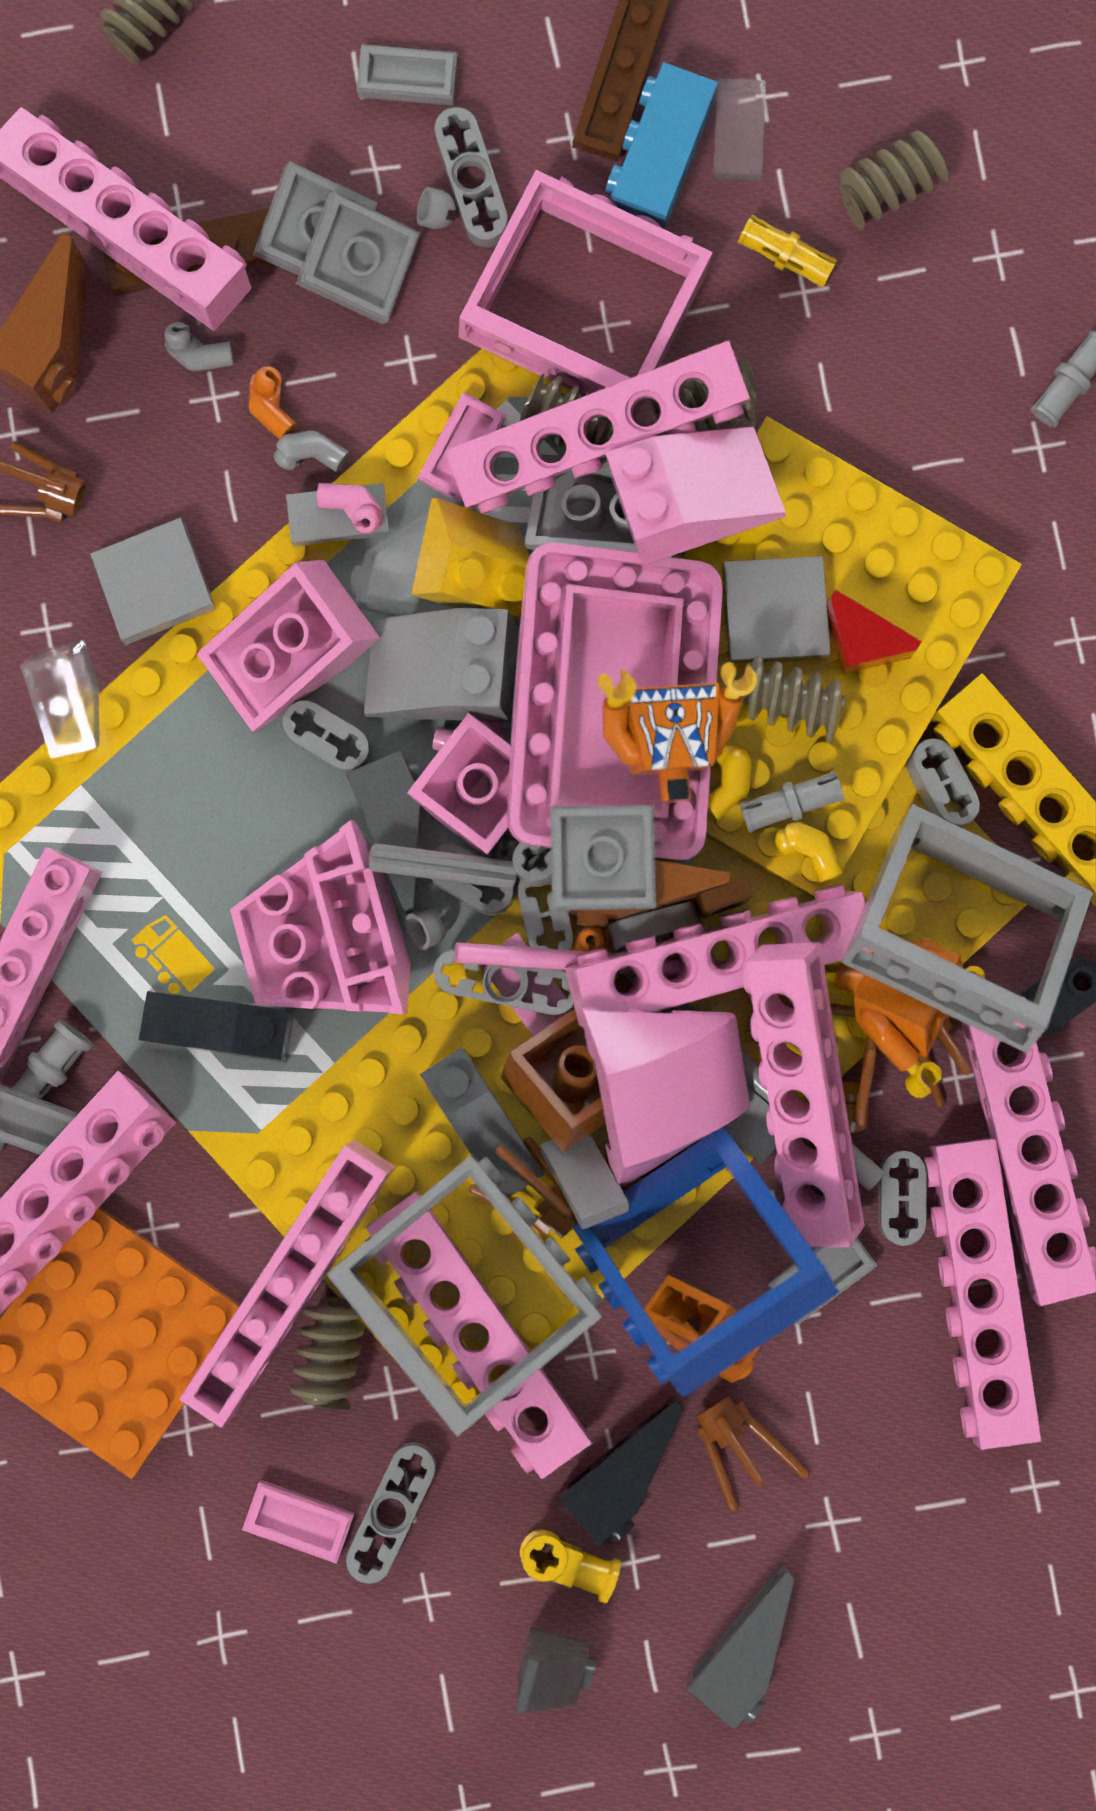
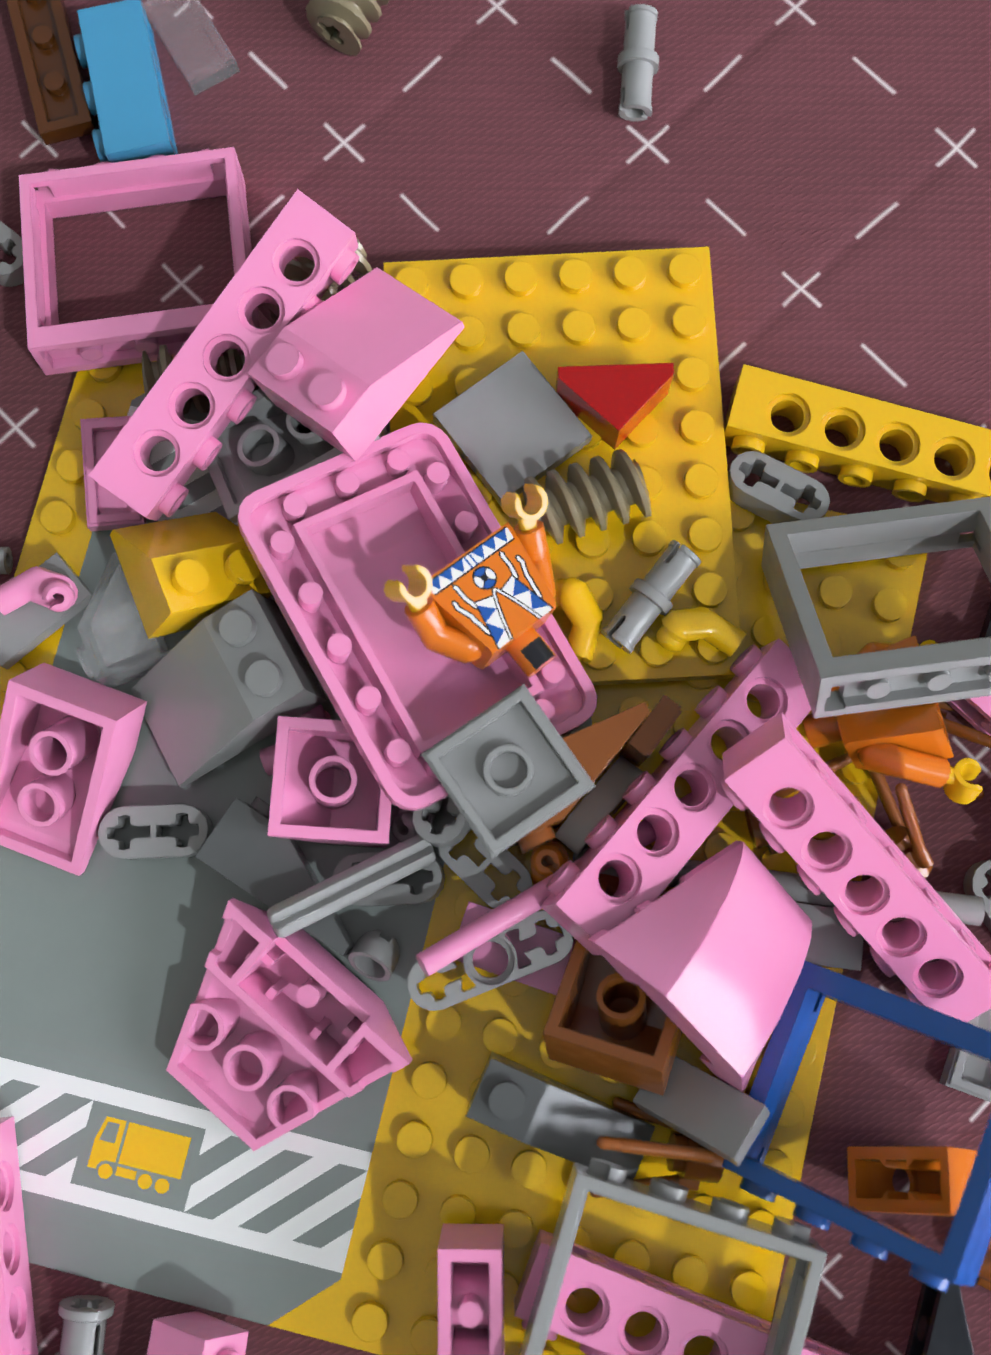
camera: 35 degrees left, 5 degrees down
black slope [139,991,294,1063] -> none
yellow pin [737,214,837,288] -> none

